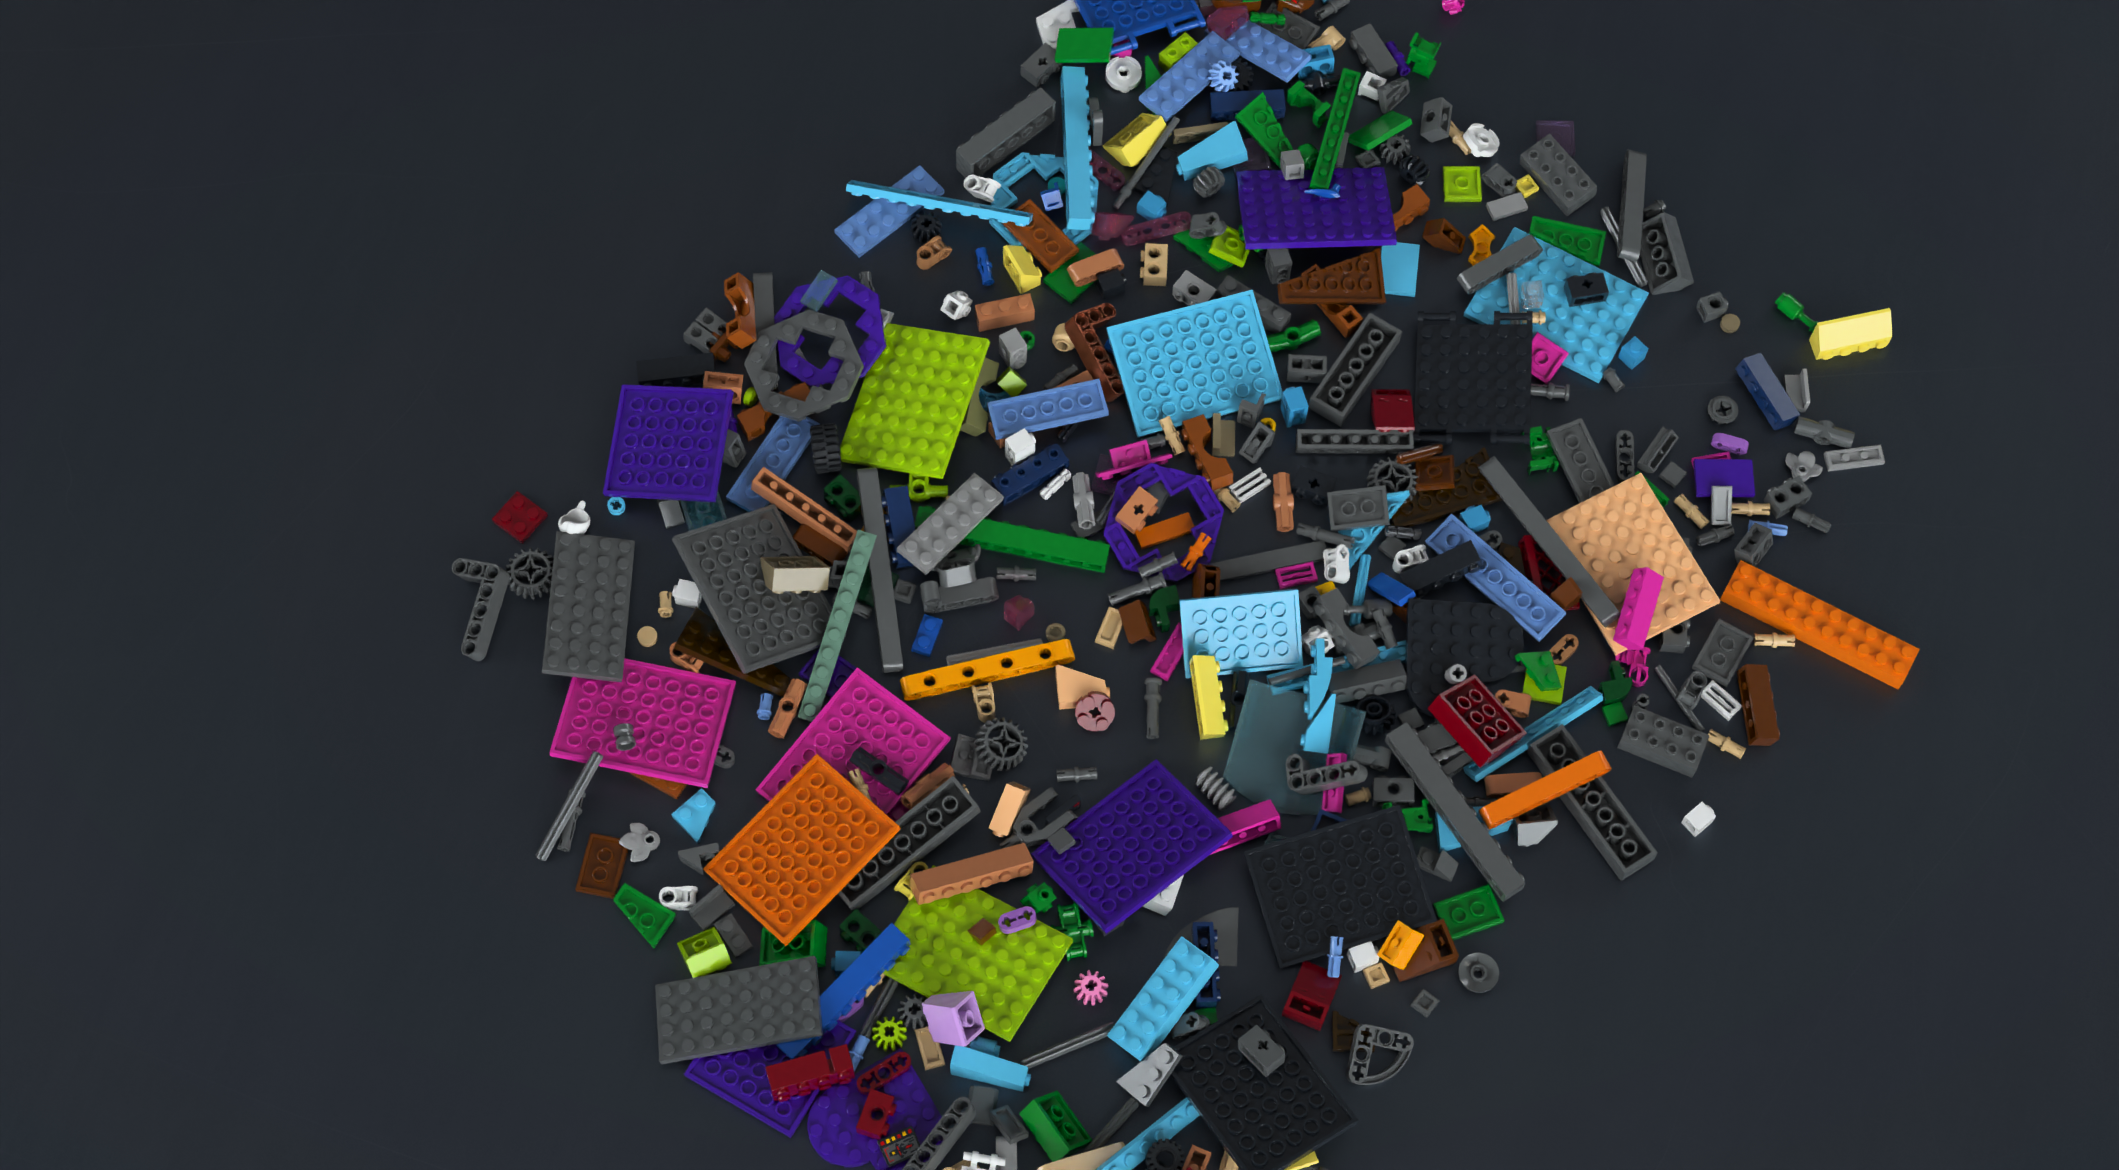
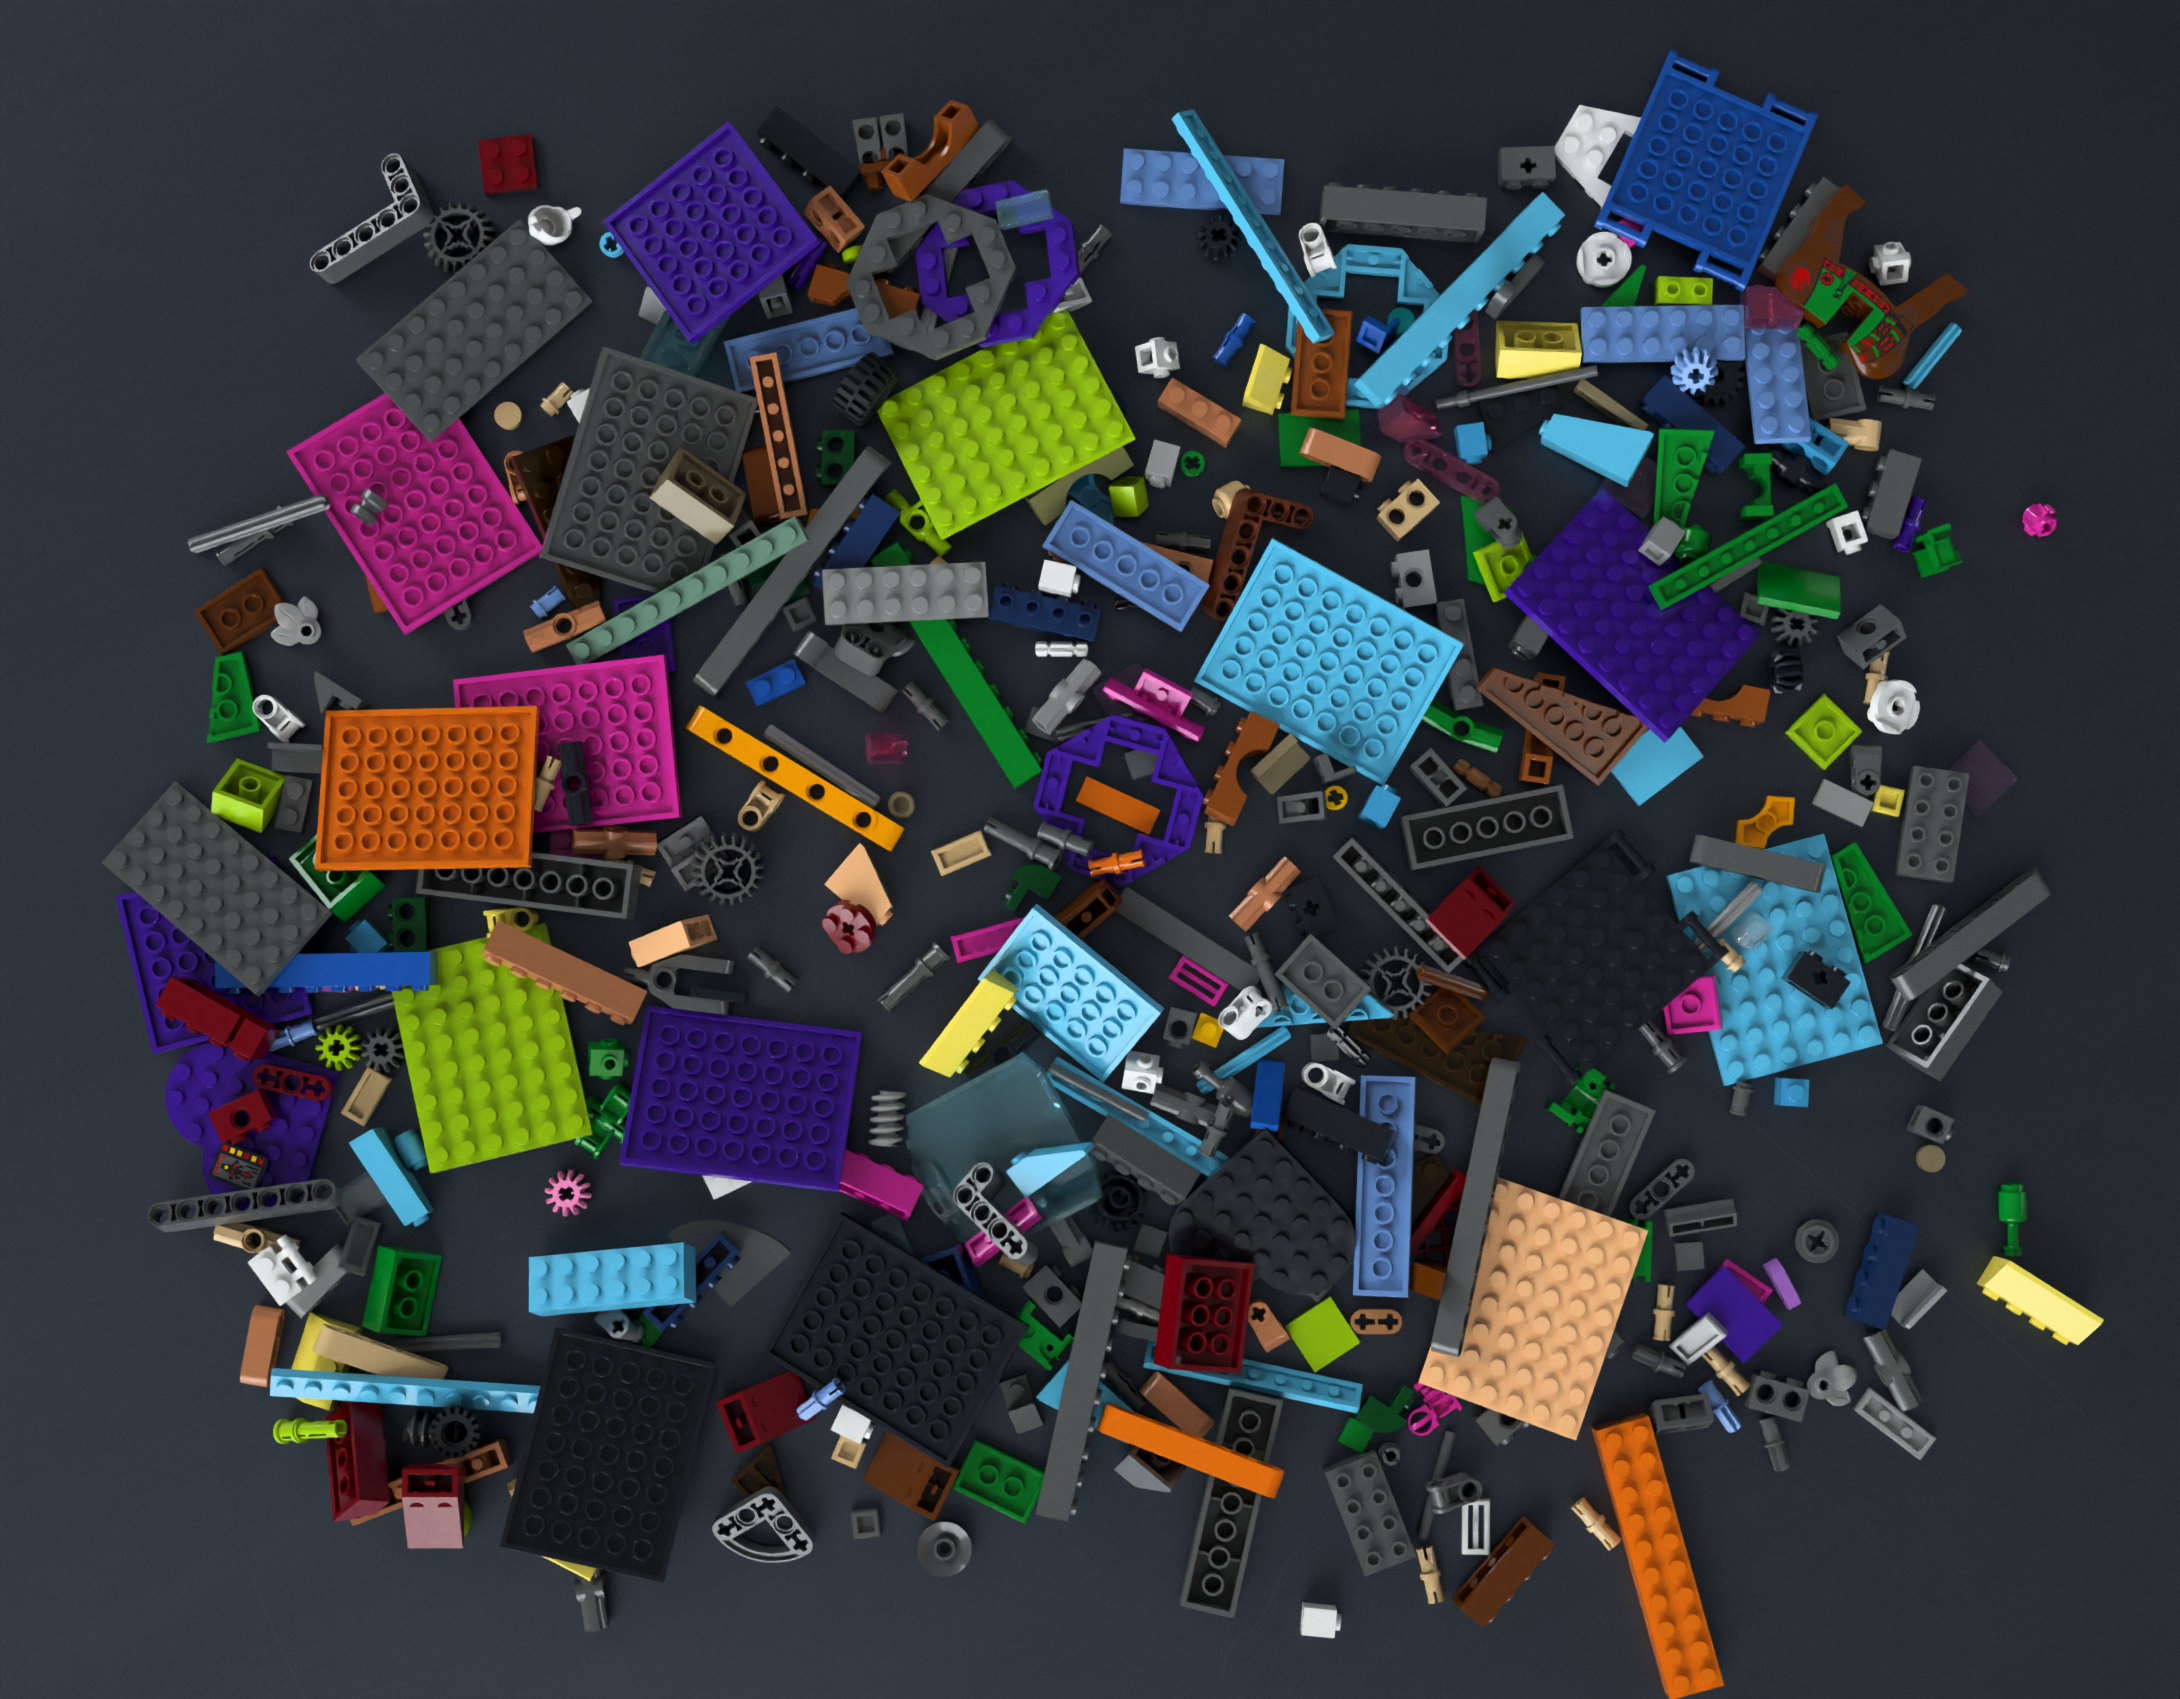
camera: 55 degrees right, 20 degrees up
medium azure wing [671,788,716,843] -> none
medium nougat piece [916,235,952,270] -> none
lavender slope [922,991,985,1047] -> none
reddish brown slope [968,918,997,945] -> none
medium lavender beam [998,906,1037,934] -> none
dark grey axle [1020,1022,1115,1069] -> none
dark grey tile [1047,827,1076,855] -> none
green tile [1055,28,1114,63] -> none
nougat brick [1115,486,1159,534] -> none
wing [1116,1043,1183,1107] -> none
reddish brown panel [1118,600,1157,644] -> none
tan pin [1159,416,1186,456] -> none
dark grey gear [1193,166,1225,198] -> none
white tile [1229,467,1271,503] -> none
dark grey brick [1238,1025,1285,1077] -> none
medium azure slope [1303,638,1333,720] -> none
blue bar [1305,184,1341,198] -> none
dark grey arch [1312,588,1380,670] -> none
dark grey wing [1377,77,1410,114] -> none
light orange panel [1377,920,1424,970] -> none
reddish brown slope [1422,218,1466,254] -> none
light grey bush [1445,664,1467,684] -> none
dark azure brick [1459,504,1491,534] -> none
green wing [1515,651,1561,691] -> none
dark pink brick [1613,567,1664,650] -> none
dark grey plate [1692,619,1754,687] -> none
none -> medium nougat axle [1453,759,1503,798]

